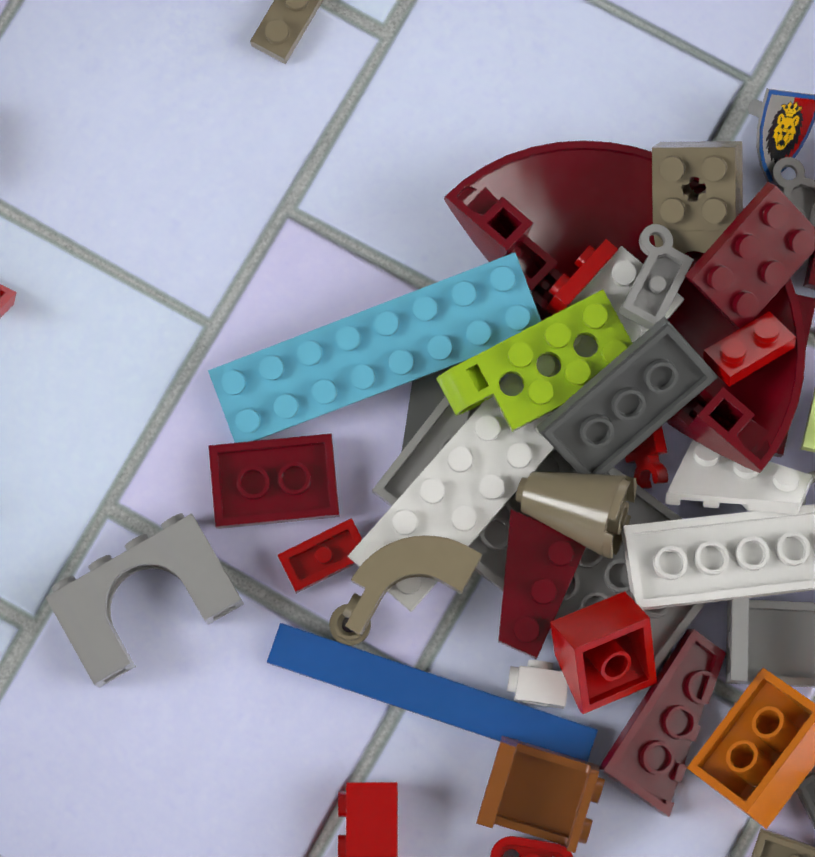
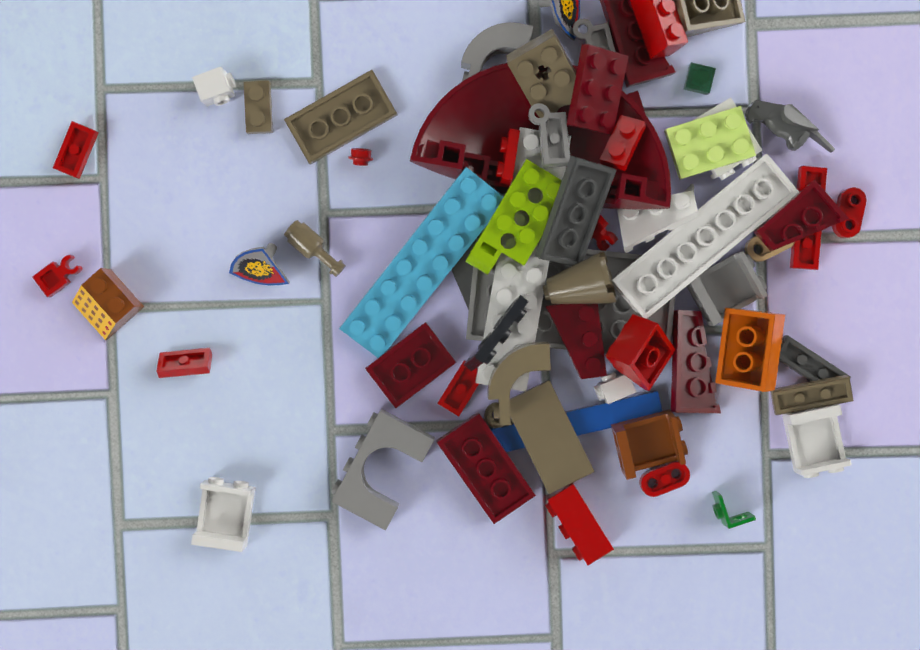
camera: 30 degrees left, 10 degrees up
none -> shield [229,243,290,286]
none -> dark tan tile [284,70,398,165]
none -> dark tan piece [284,220,346,277]
none -> red plate [348,148,373,166]
none -> dark red plate [436,412,536,524]
none -> light grey arch [461,22,533,81]
none -> black wing [464,295,529,371]
none -> dark tan tile [510,380,595,494]

